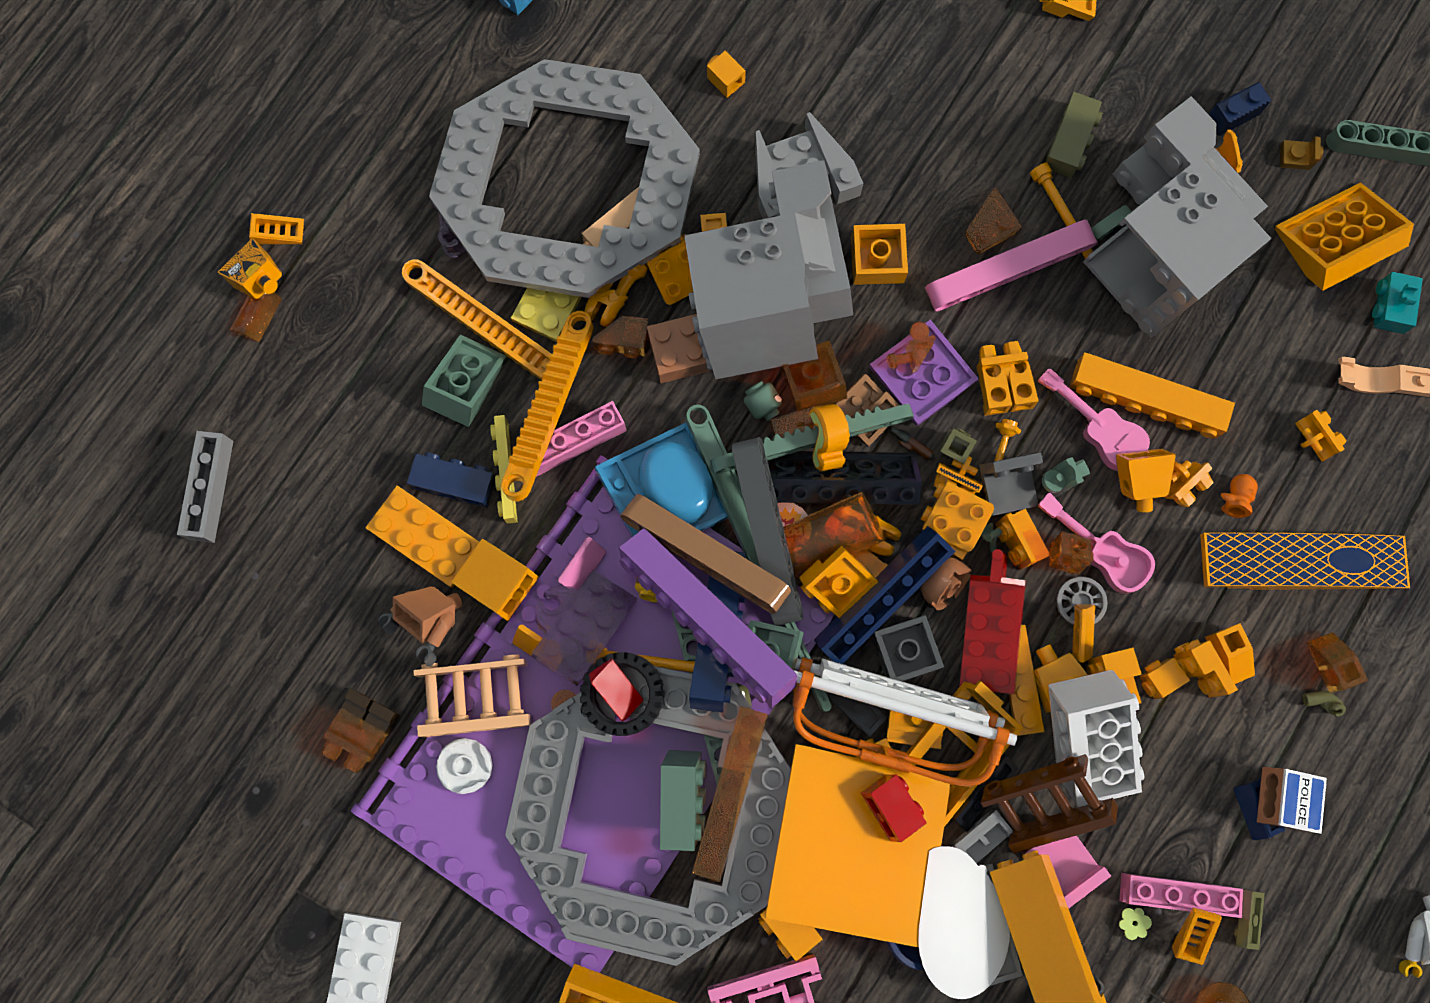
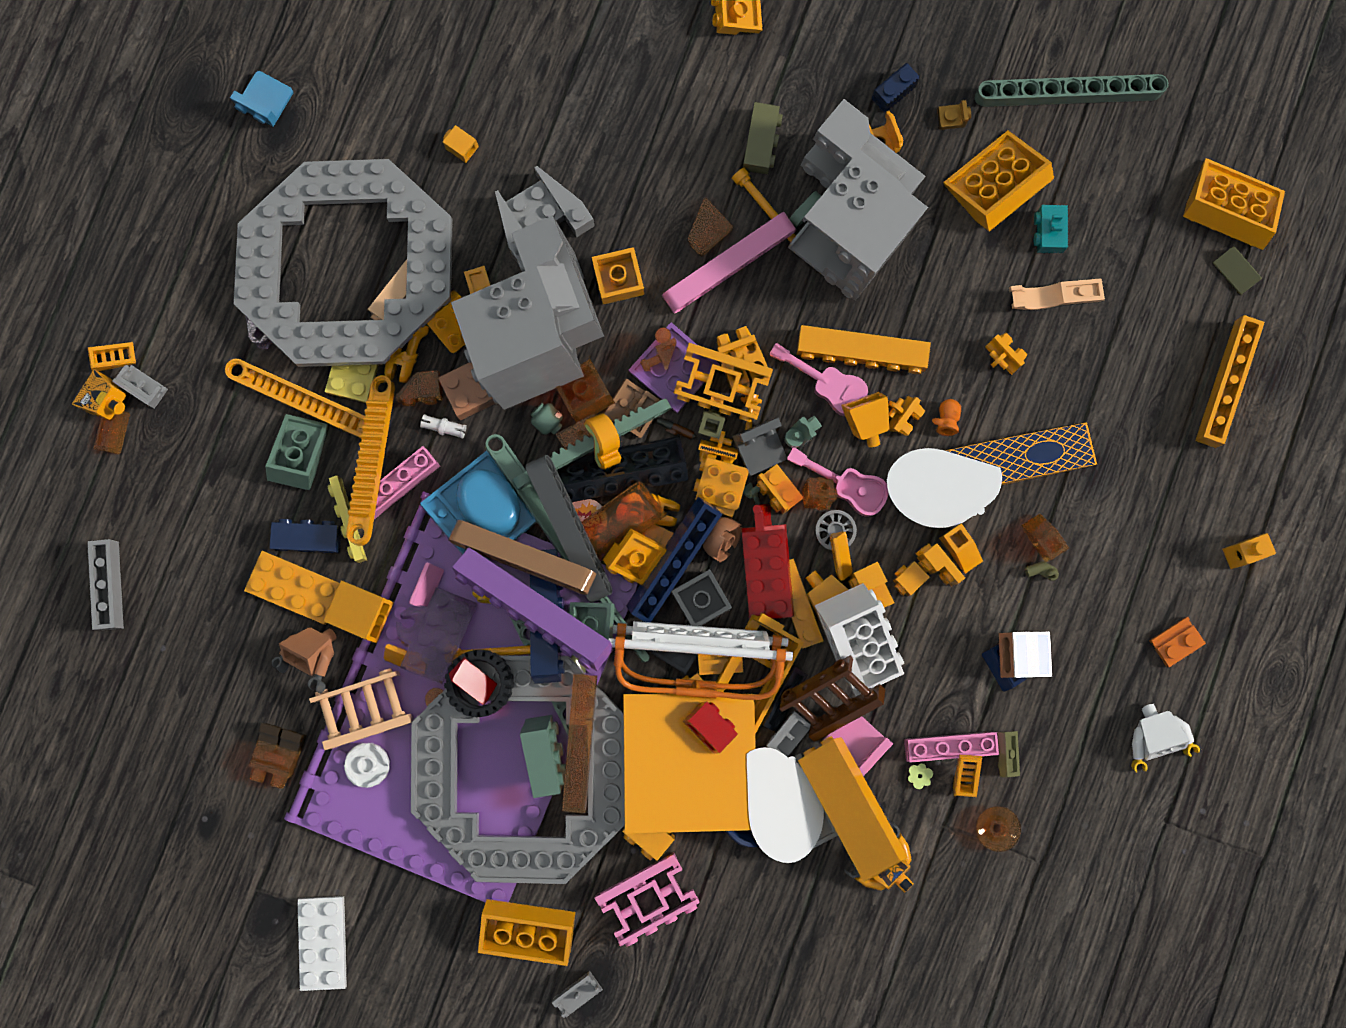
camera: 10 degrees left, 5 degrees up
none -> light grey hinge [112,365,168,409]
none -> white pin [420,414,466,439]
none -> light orange fence [673,343,773,422]
none -> white sticker [887,448,1002,528]

